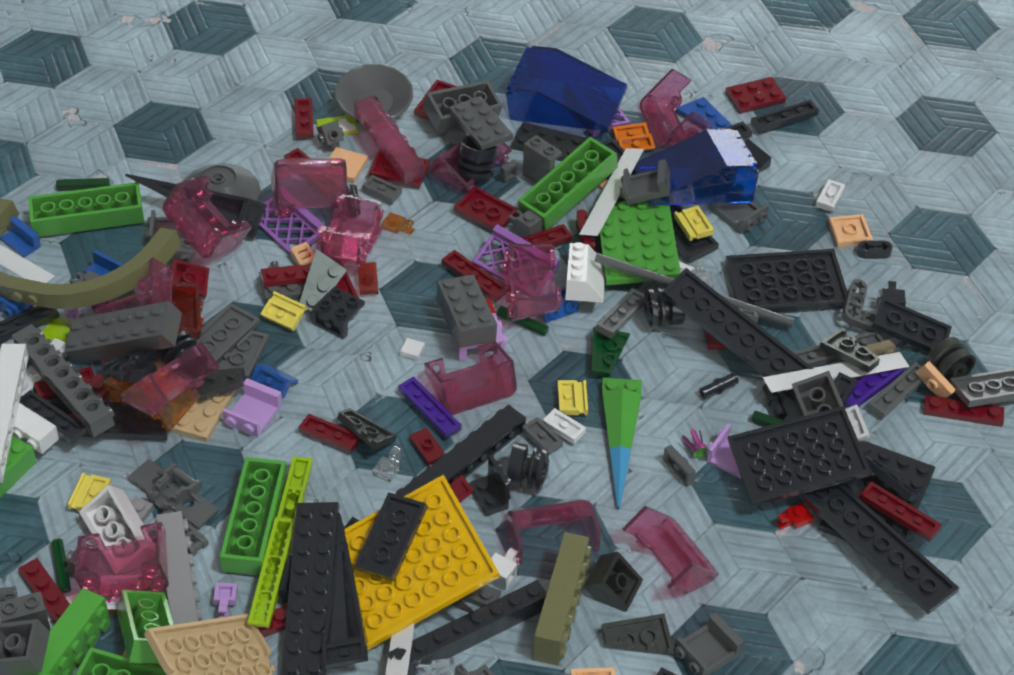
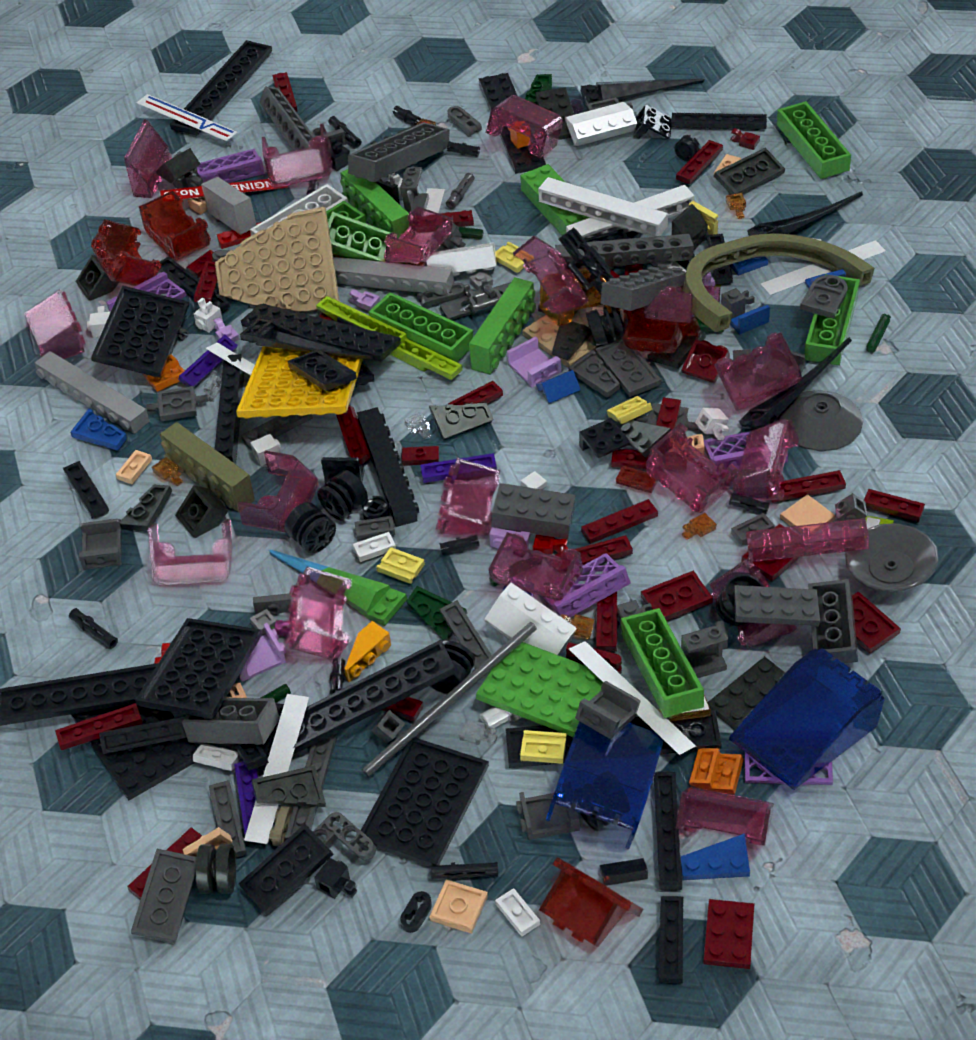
camera: 125 degrees right, 0 degrees up
none -> black pin [69,608,118,649]
none -> clear orange plate [152,457,183,486]
none -> light grey plate [250,609,276,635]
none -> black wheel [284,502,336,553]
none -> clear pink windscreen [286,566,351,660]
none -> light orange slope [345,621,391,682]
none -> black wheel [362,496,390,520]
none -> black pin [431,862,498,880]
none -> black pin [439,534,480,555]
none -> bright green brick [469,277,536,375]
none -> clear red windscreen [539,857,644,947]
none -> clear orange plate [560,614,594,639]
none -> dark red plate [581,499,658,544]
none -> white brick [695,408,729,440]
none -> dark grey tile [800,275,847,319]

